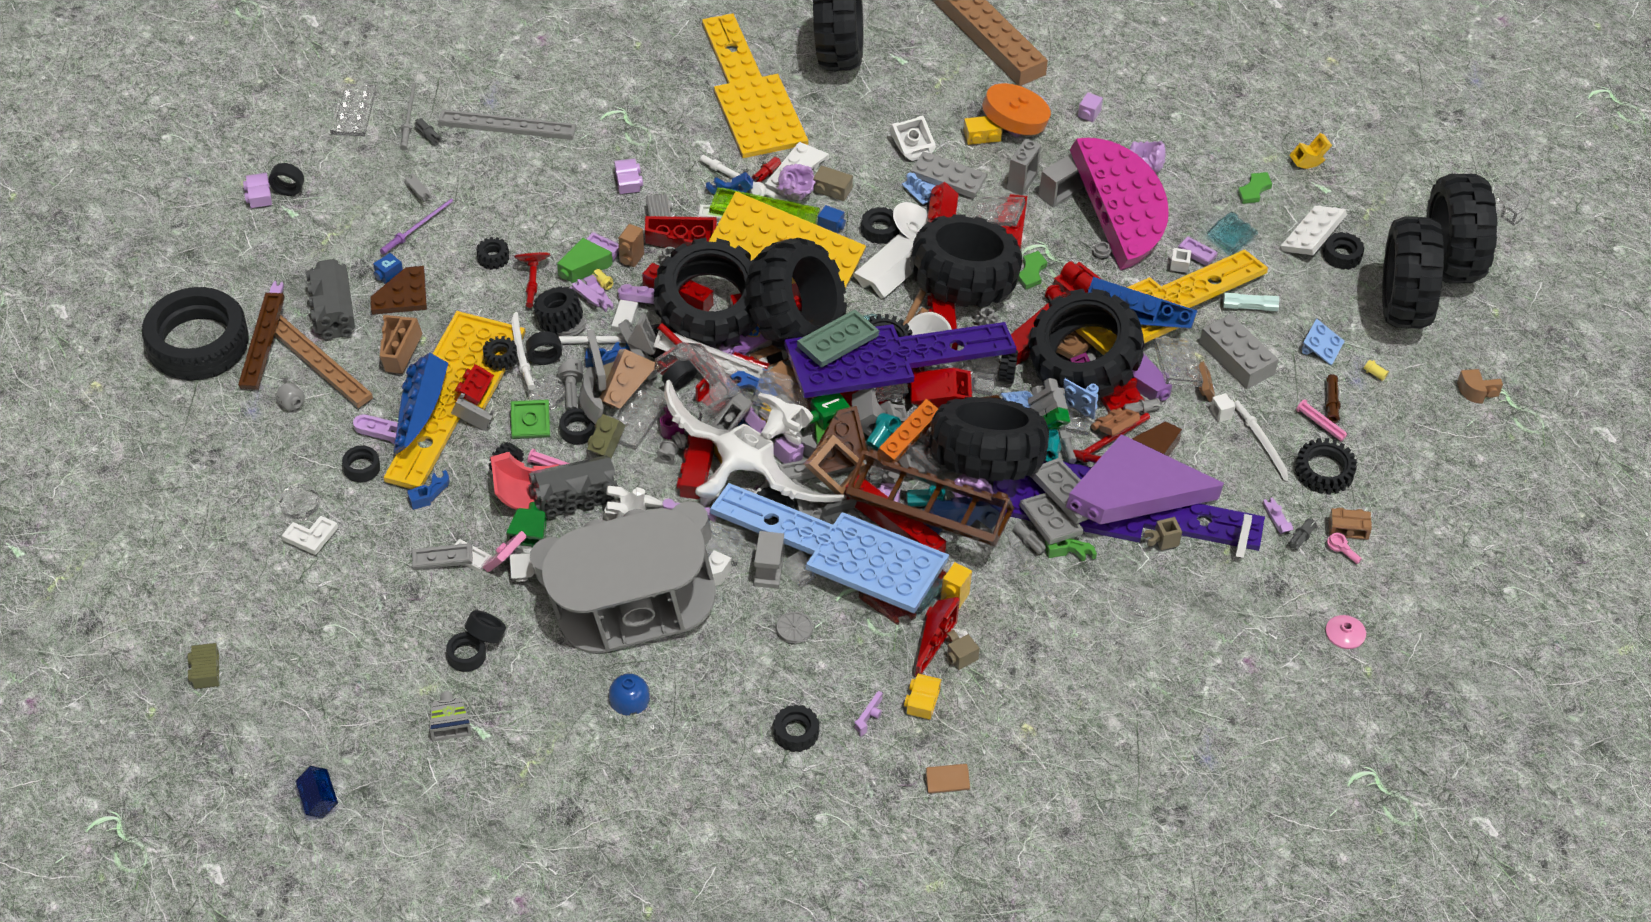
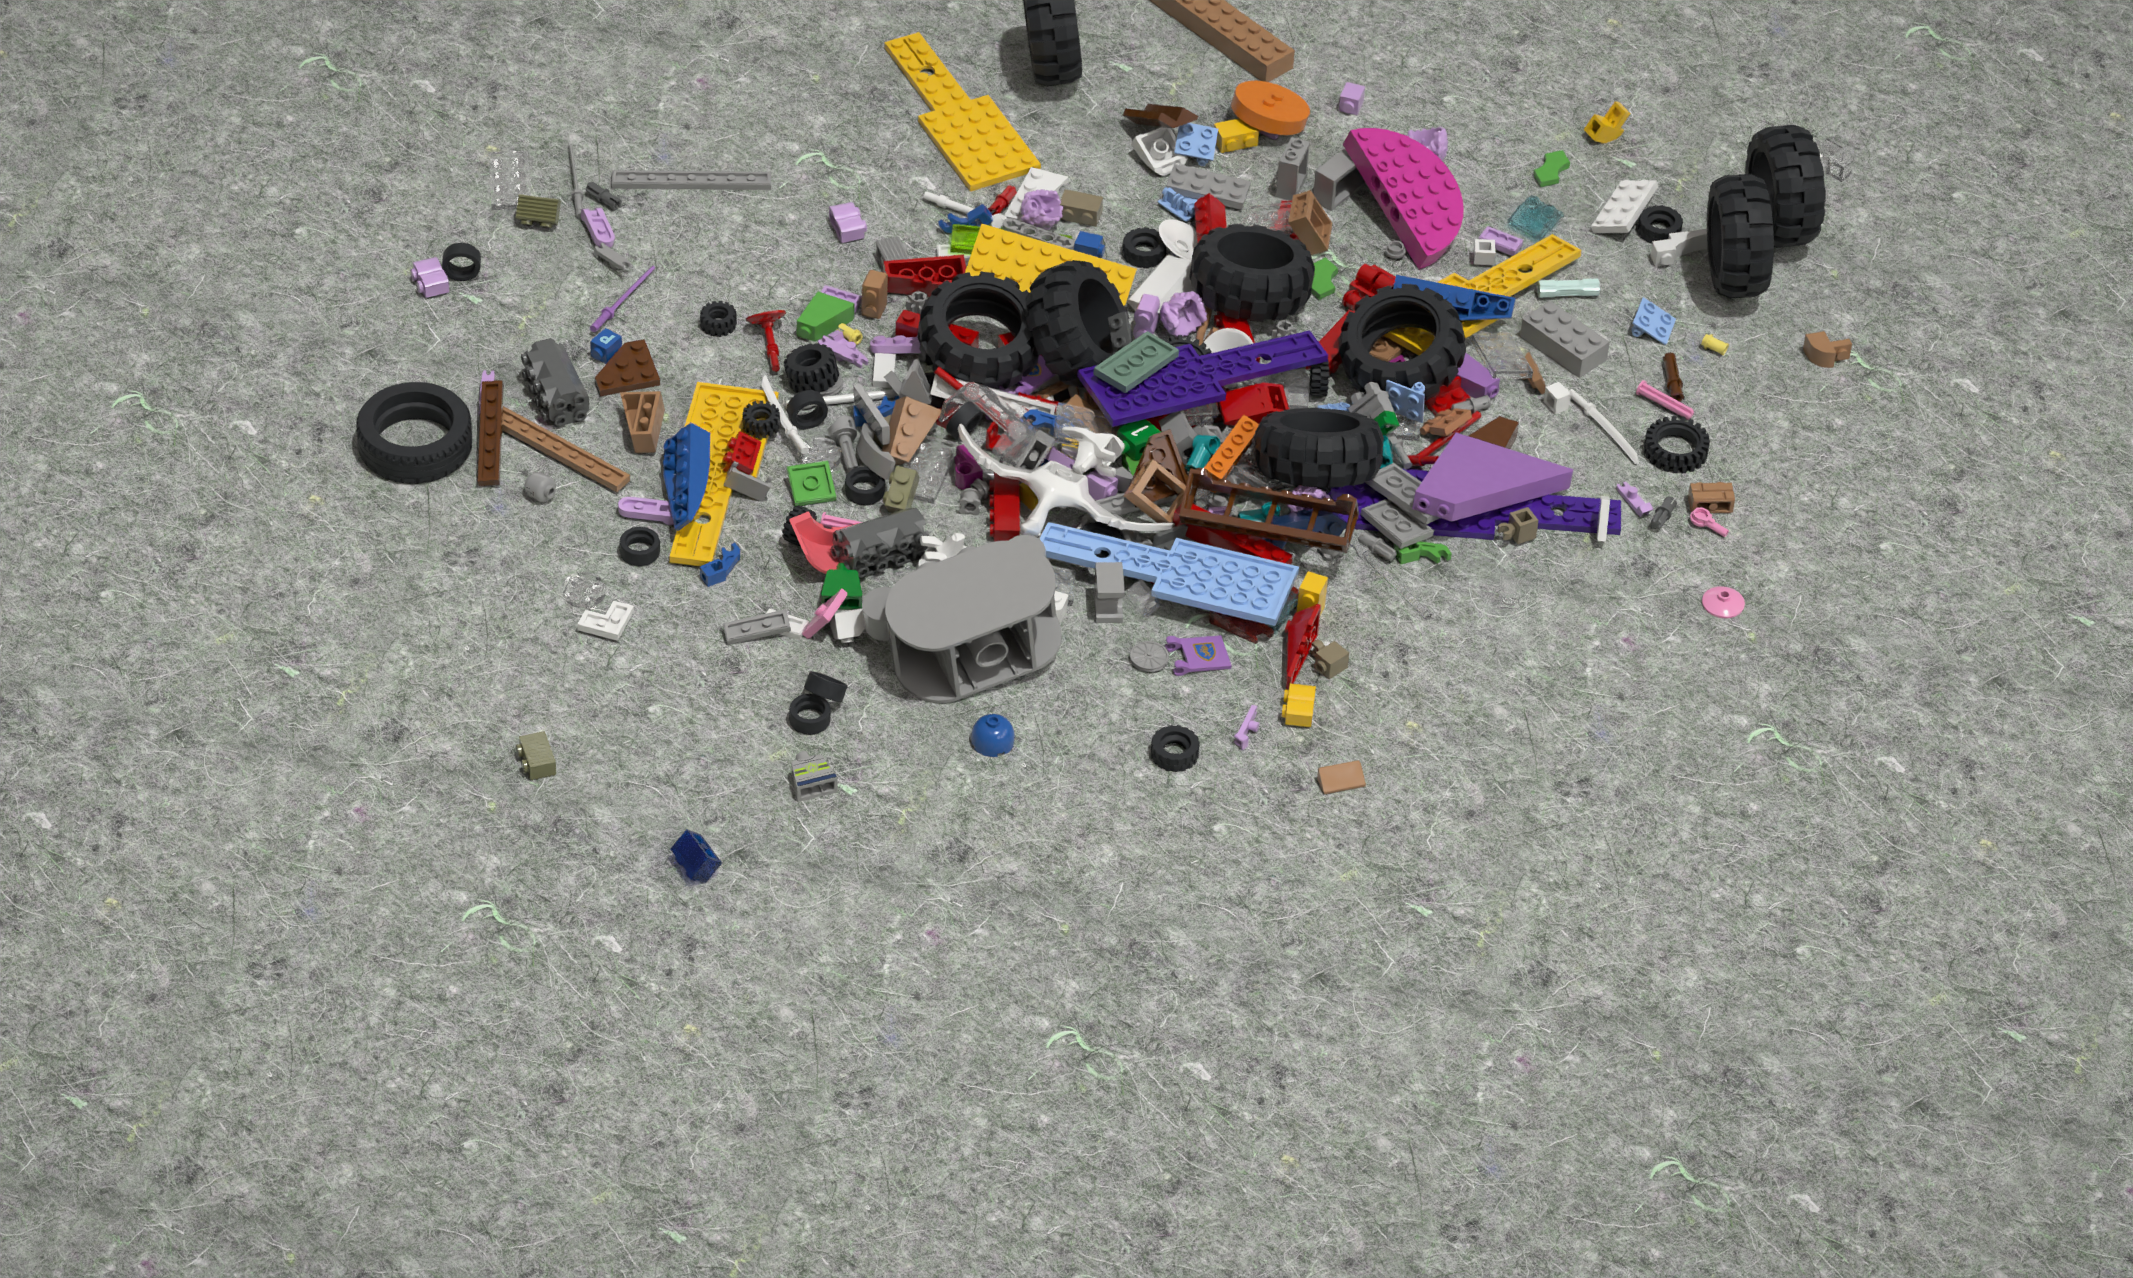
camera: 10 degrees left, 5 degrees down
none -> olive brick [516,194,561,228]
none -> lavender plate [581,208,615,247]
none -> light grey beam [1002,219,1074,250]
none -> dark grey bracket [1108,312,1132,354]
none -> reddish brown slope [1122,103,1199,128]
none -> lavender brick [1133,294,1160,339]
none -> lavender hair [1160,291,1207,337]
none -> medium lavender flag [1165,635,1232,676]
none -> light blue hinge [1174,123,1218,166]
none -> medium nougat window [1288,190,1333,255]
none -> white slope [1650,229,1707,267]

